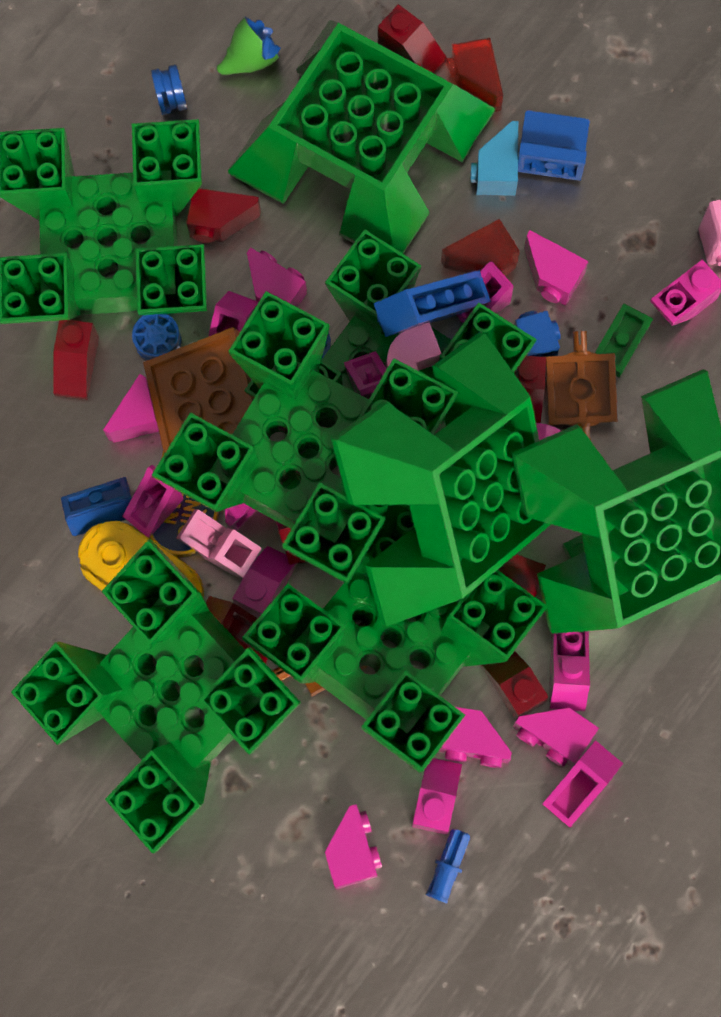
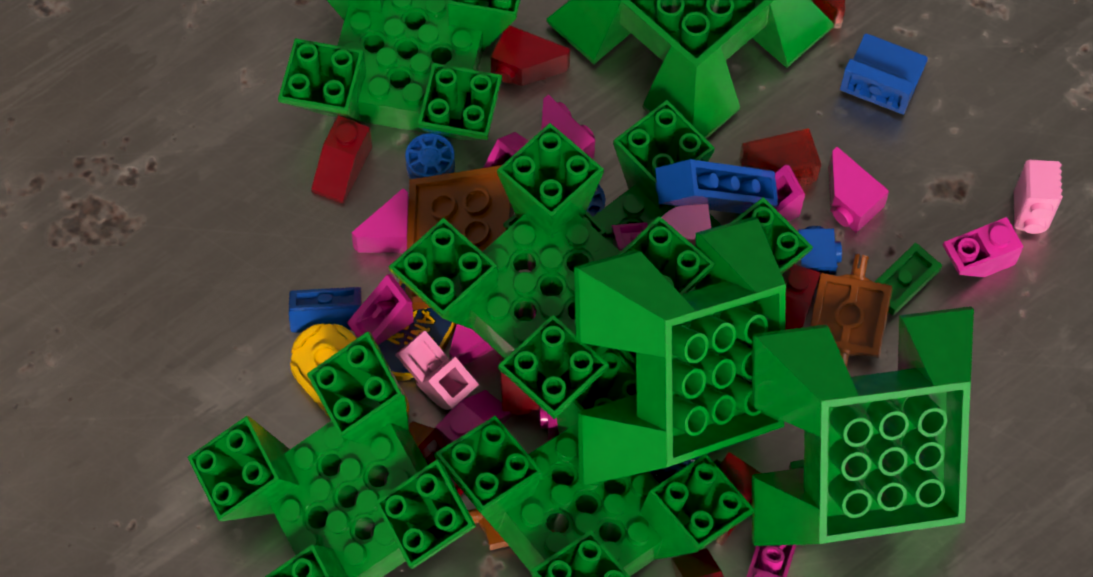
camera: 10 degrees right, 10 degrees down
dark azure slope [470,121,518,196] -> none

